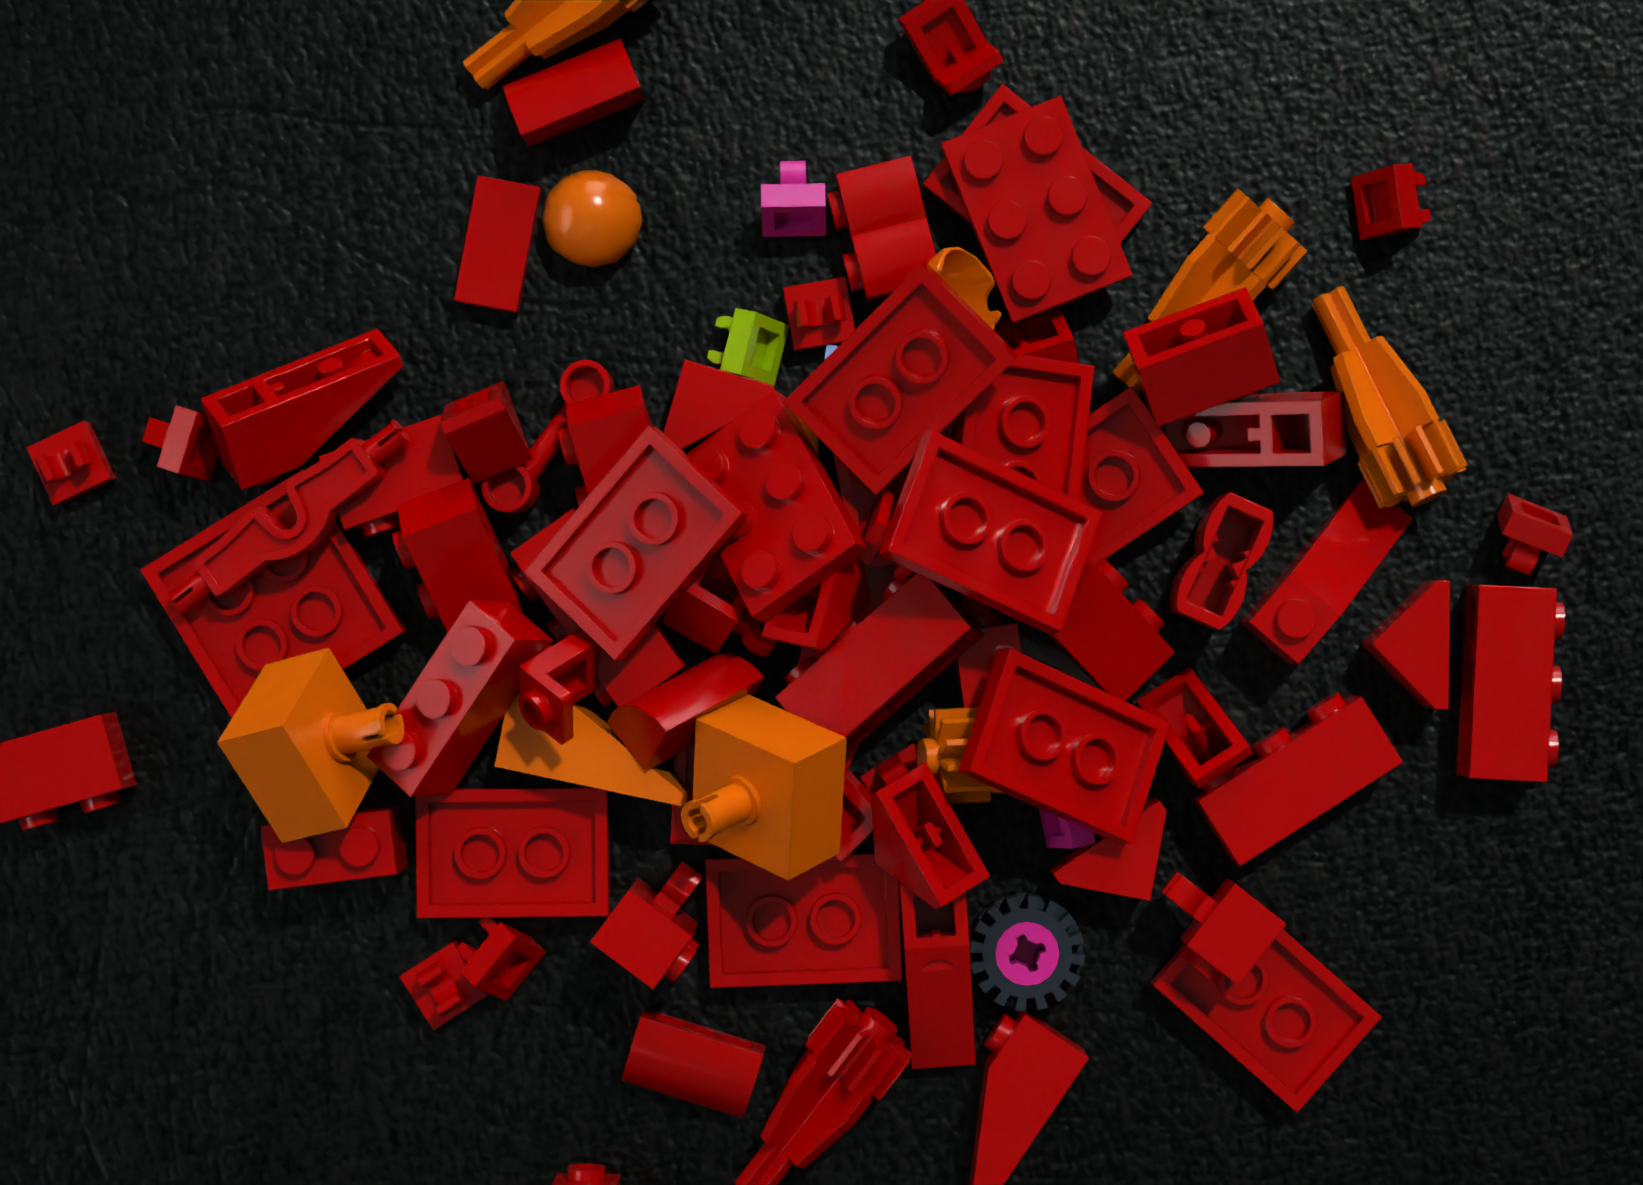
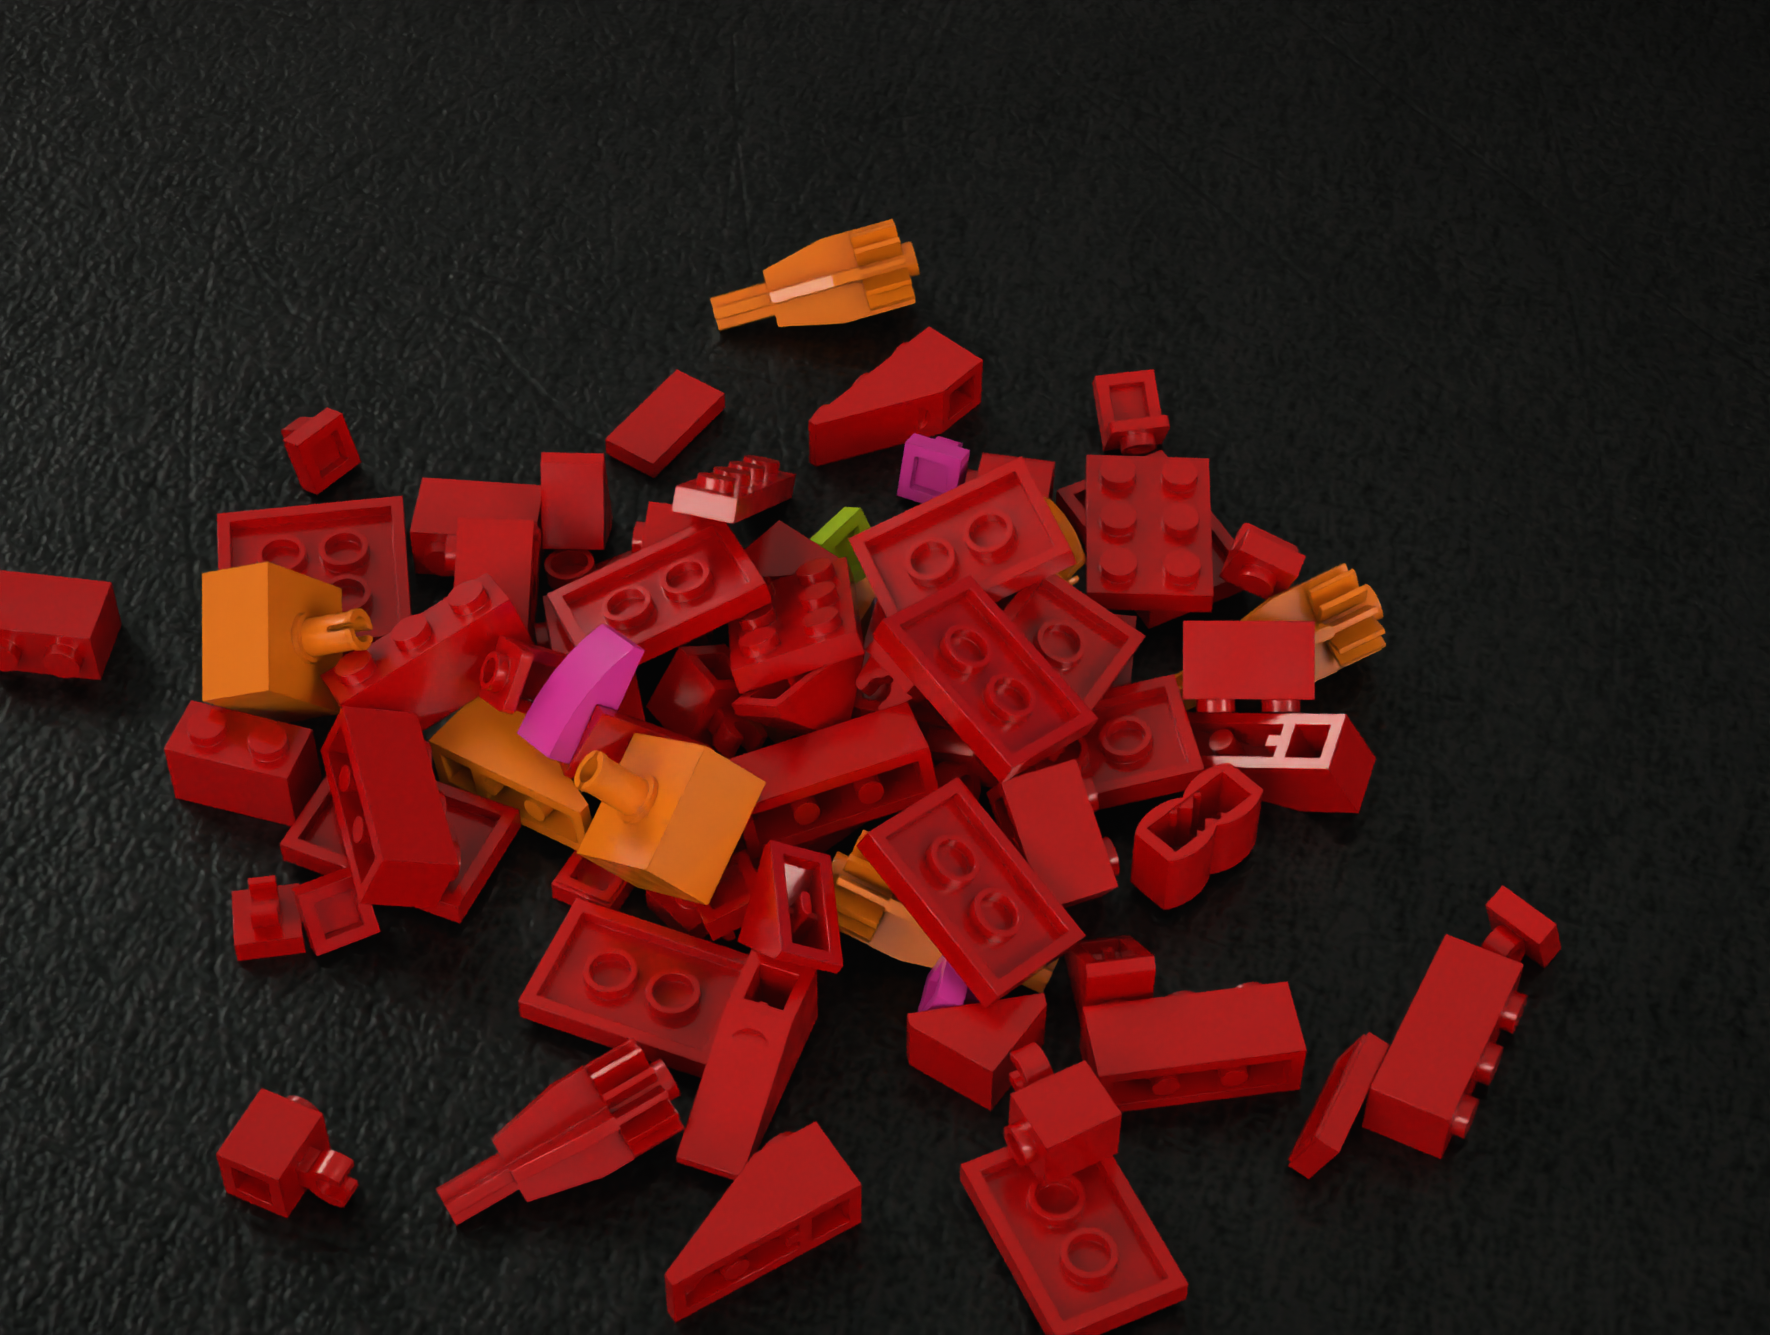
camera: 25 degrees right, 40 degrees down
red tile [26,421,116,506] -> none
red piece [168,419,411,614] -> none
red slope [200,329,403,490] -> none
red brick [503,38,645,147] -> none
orange hair [541,170,642,268] -> none
red brick [590,861,703,989] -> none
red brick [622,1008,765,1119] -> none
black wheel [969,891,1085,1012] -> none
red slope [1239,478,1413,664] -> none
orange piece [1312,286,1468,509] -> none
red tile [1351,163,1431,240] -> none
red slope [1361,580,1450,710] -> none
none -> red brick [320,706,461,908]
none -> dark pink slope [517,624,645,764]
none -> red plate [672,455,796,524]
none -> red slope [808,327,983,467]
none -> red bracket [1219,523,1306,600]
none -> red tile [1288,1032,1390,1179]

